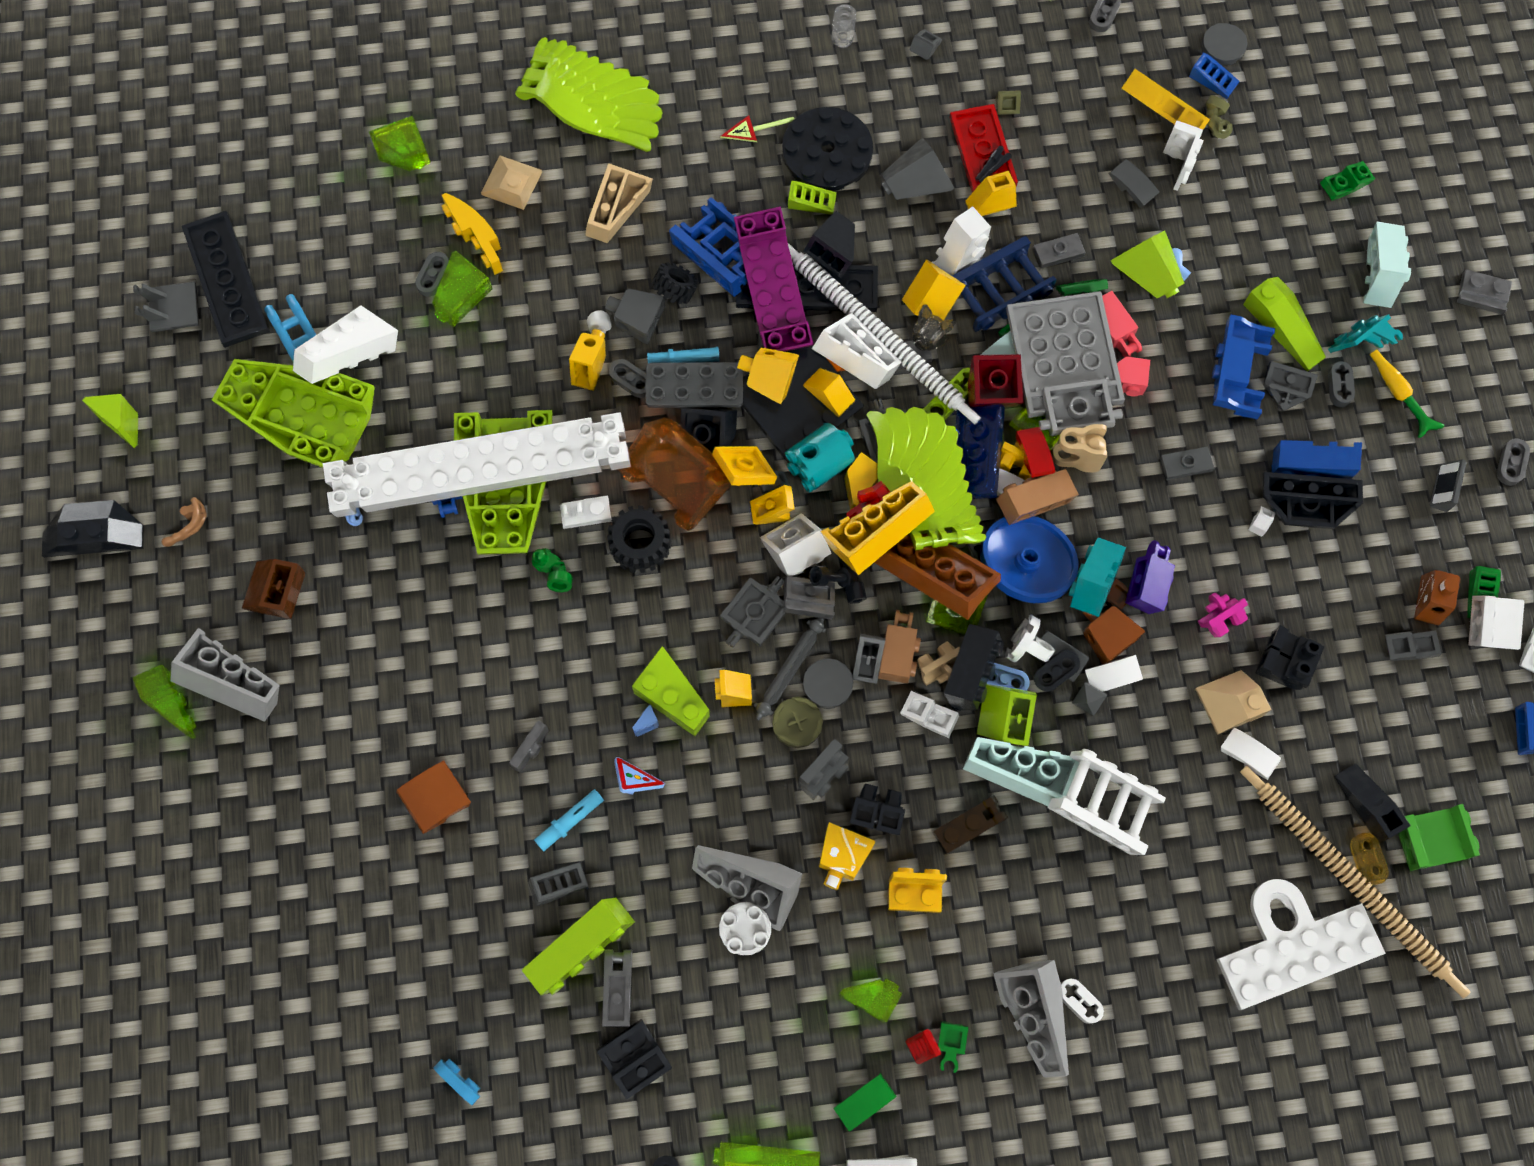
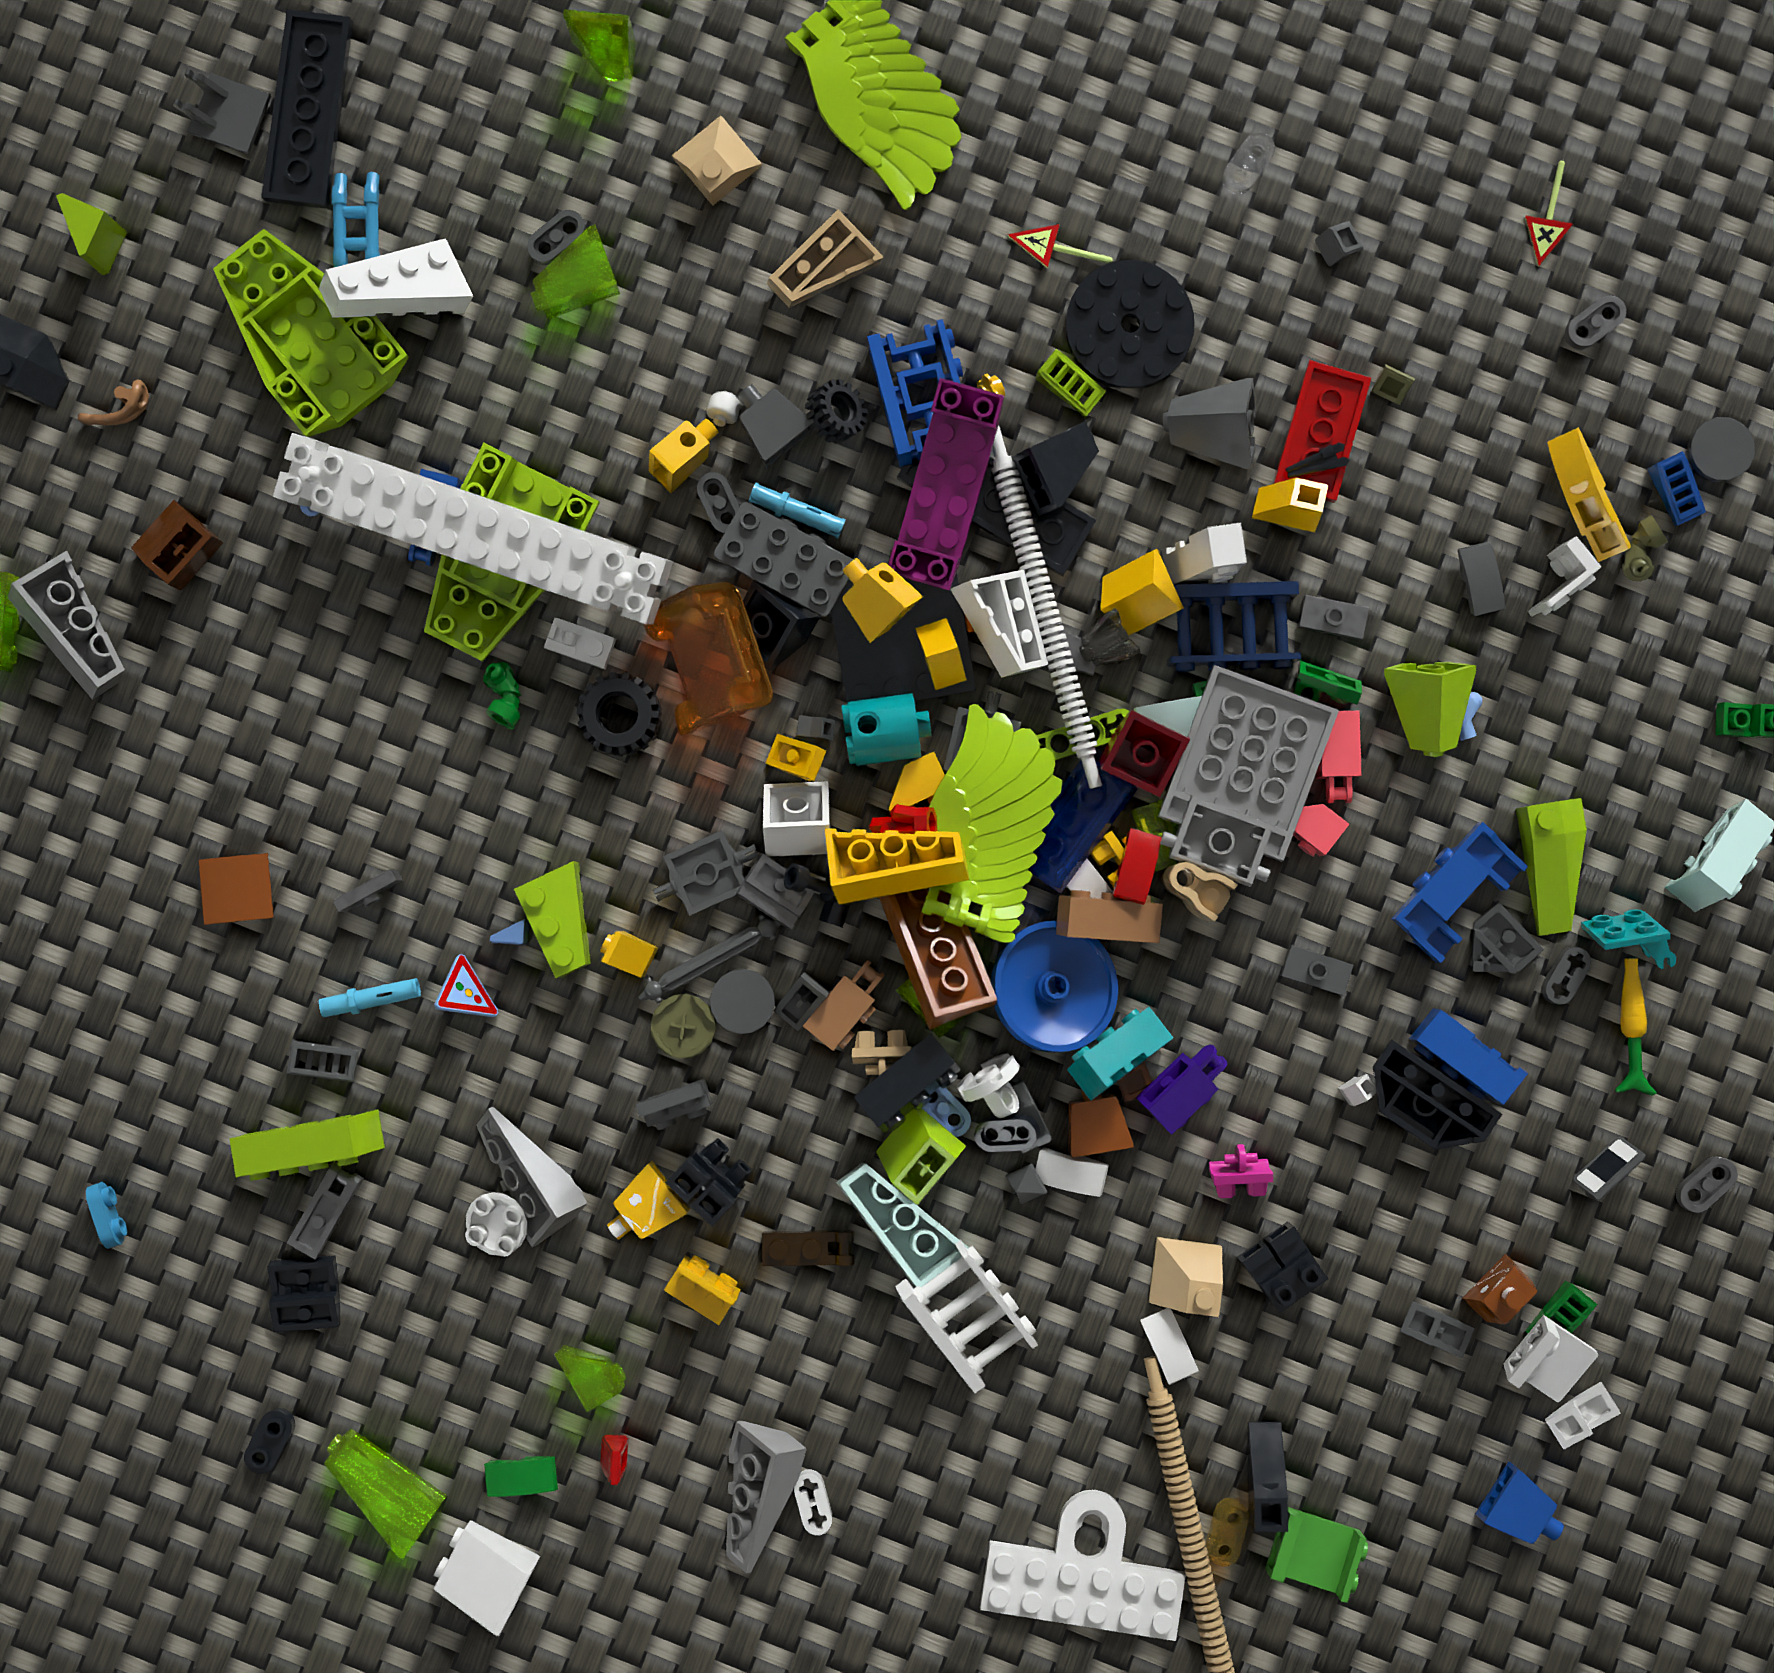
camera: 30 degrees right, 15 degrees up
yellow slope [441,193,503,275] -> none
yellow plate [712,446,777,486] -> none
white slope [901,691,959,738] -> none
green plate [938,1021,968,1073] -> none

